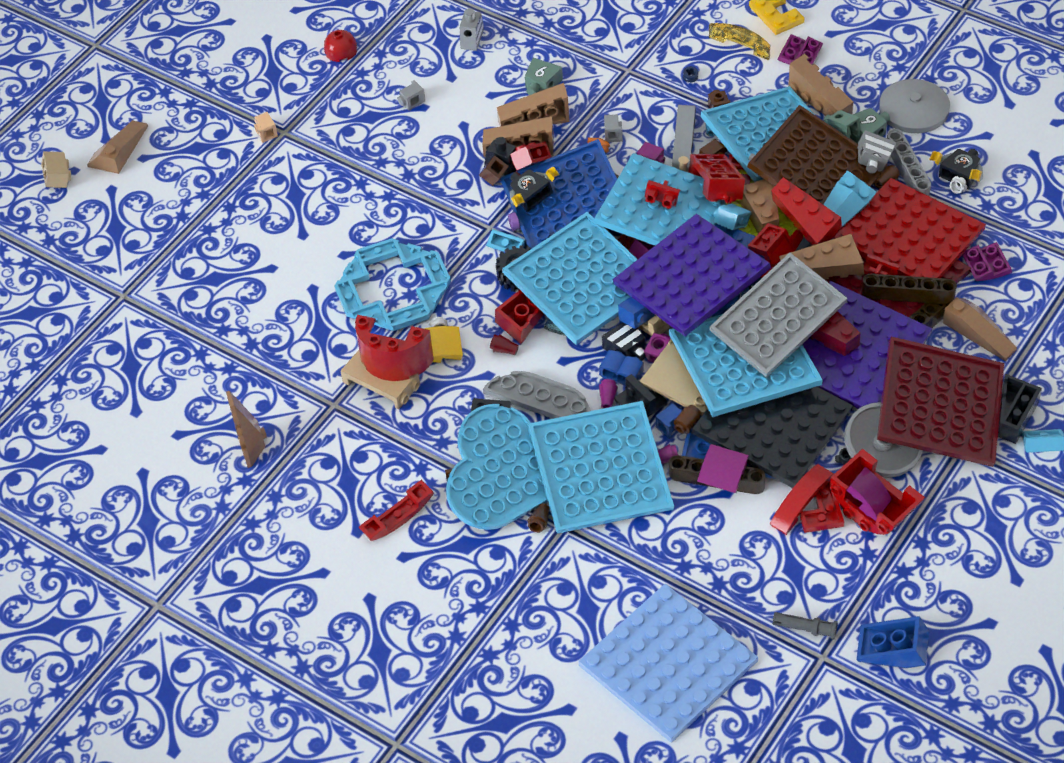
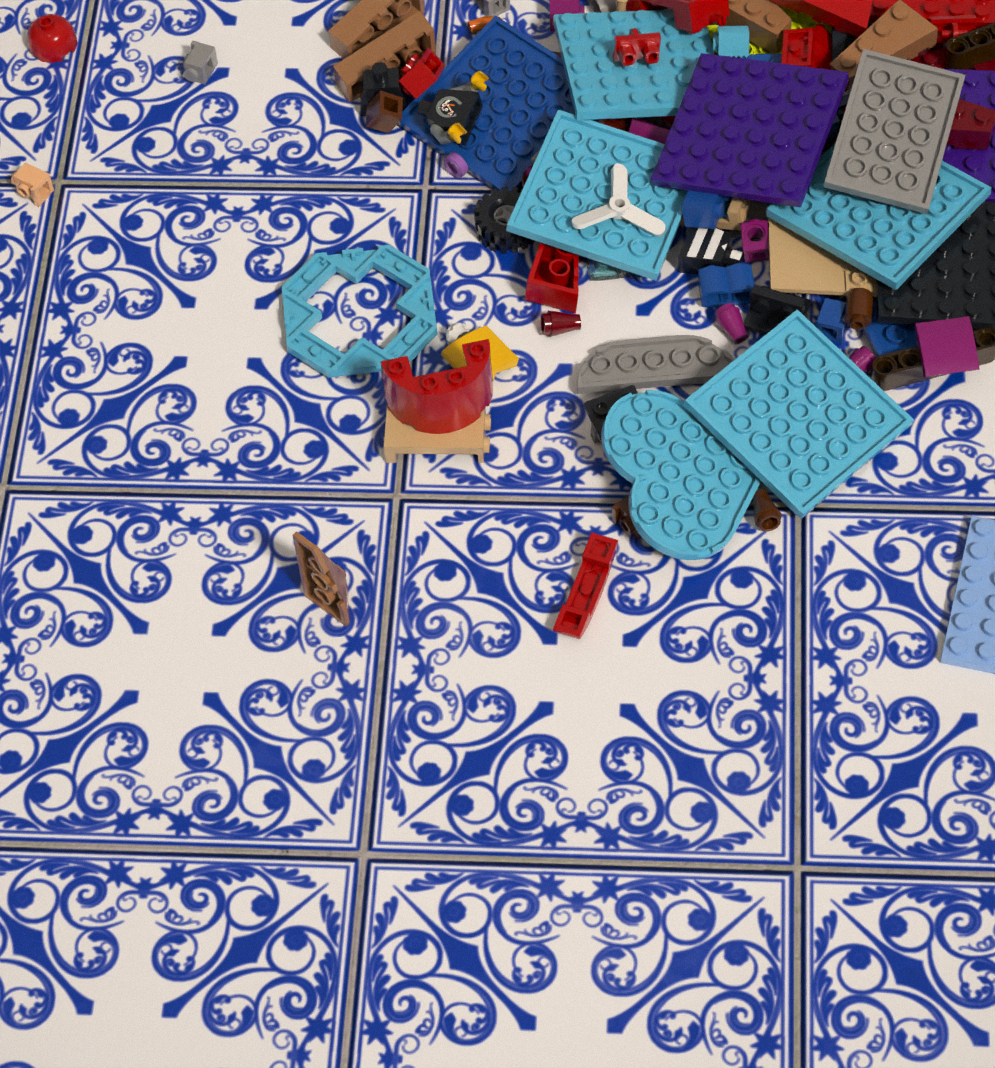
camera: 30 degrees left, 5 degrees up
medium azure slope [486,229,527,252] -> none
none -> white piece [572,163,666,236]

